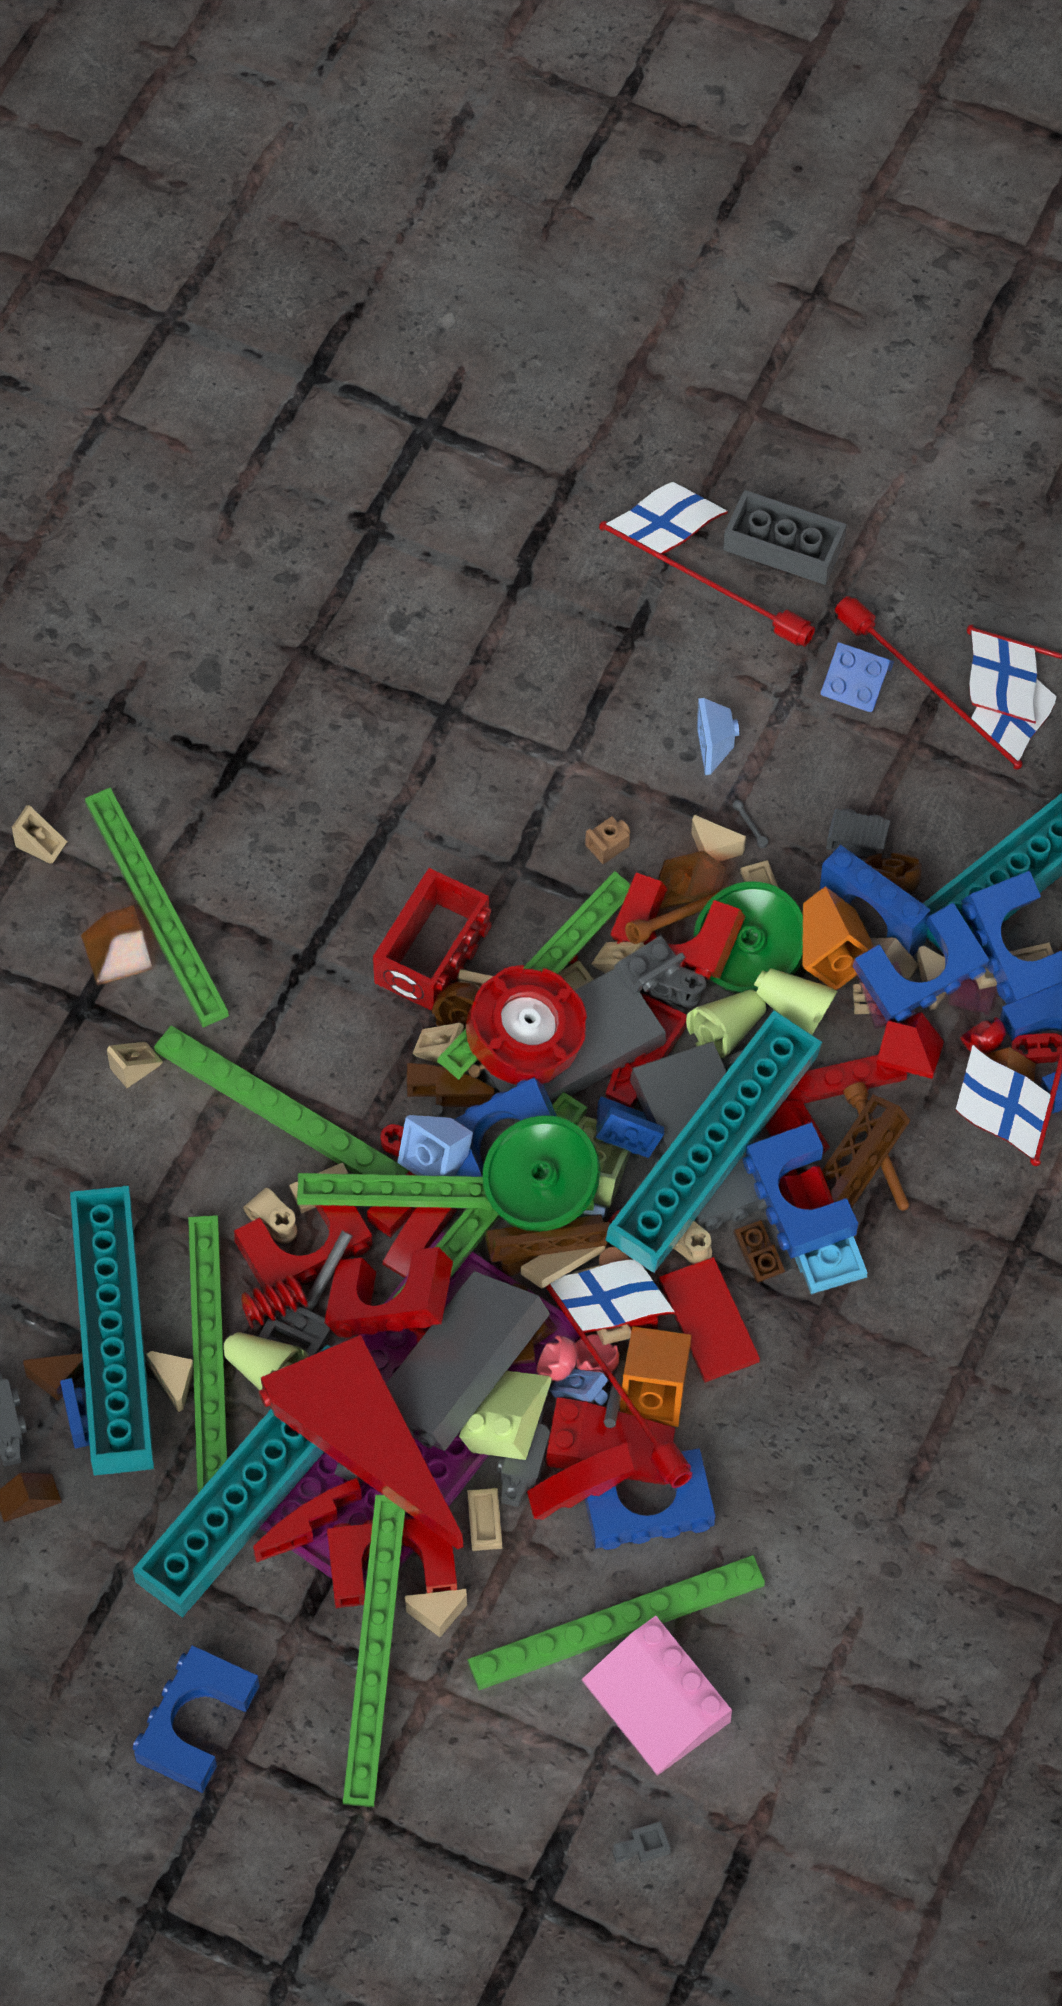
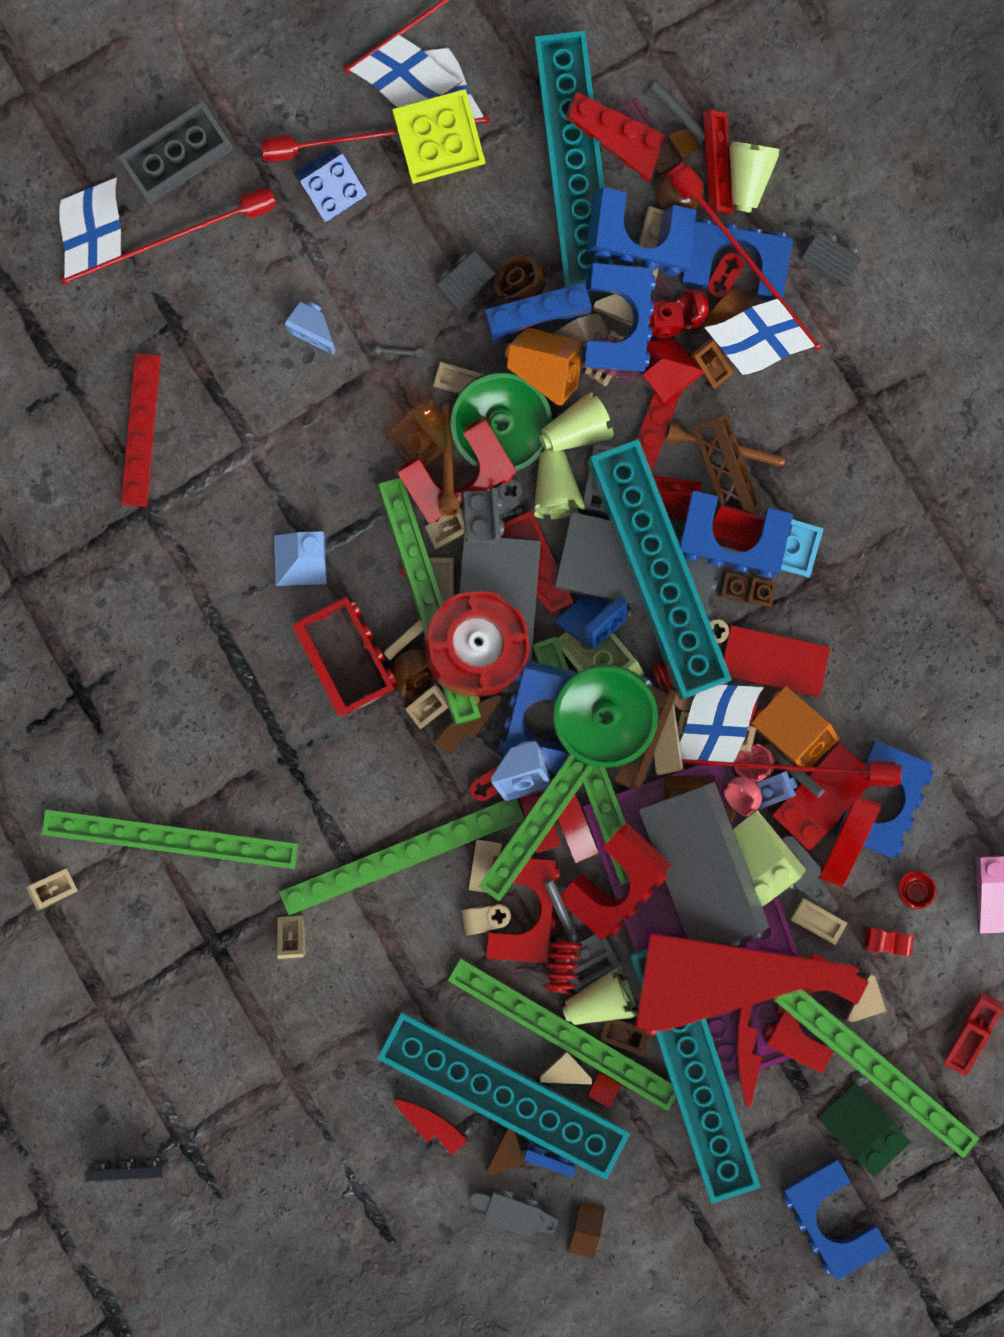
camera: 60 degrees left, 25 degrees up
clear orange slope [81,905,152,985] -> none
bright green plate [468,1555,765,1690] -> none
medium nougat brick [585,816,631,864] -> none
tan slope [691,815,746,866] -> none
none -> red plate [121,354,161,507]
none -> light blue slope [274,531,327,586]
none -> neon yellow plate [392,89,486,184]
none -> red slope [394,1097,468,1155]
none -> red slope [587,1072,622,1108]
none -> reddish brown slope [600,1019,650,1056]
none -> red brick [649,300,684,338]
none -> dark orange slope [691,338,734,389]
none -> dark green slope [818,1083,911,1178]
none -> red leg [863,927,915,956]
none -> red hair [897,871,937,910]
none -> red slope [944,991,1004,1076]

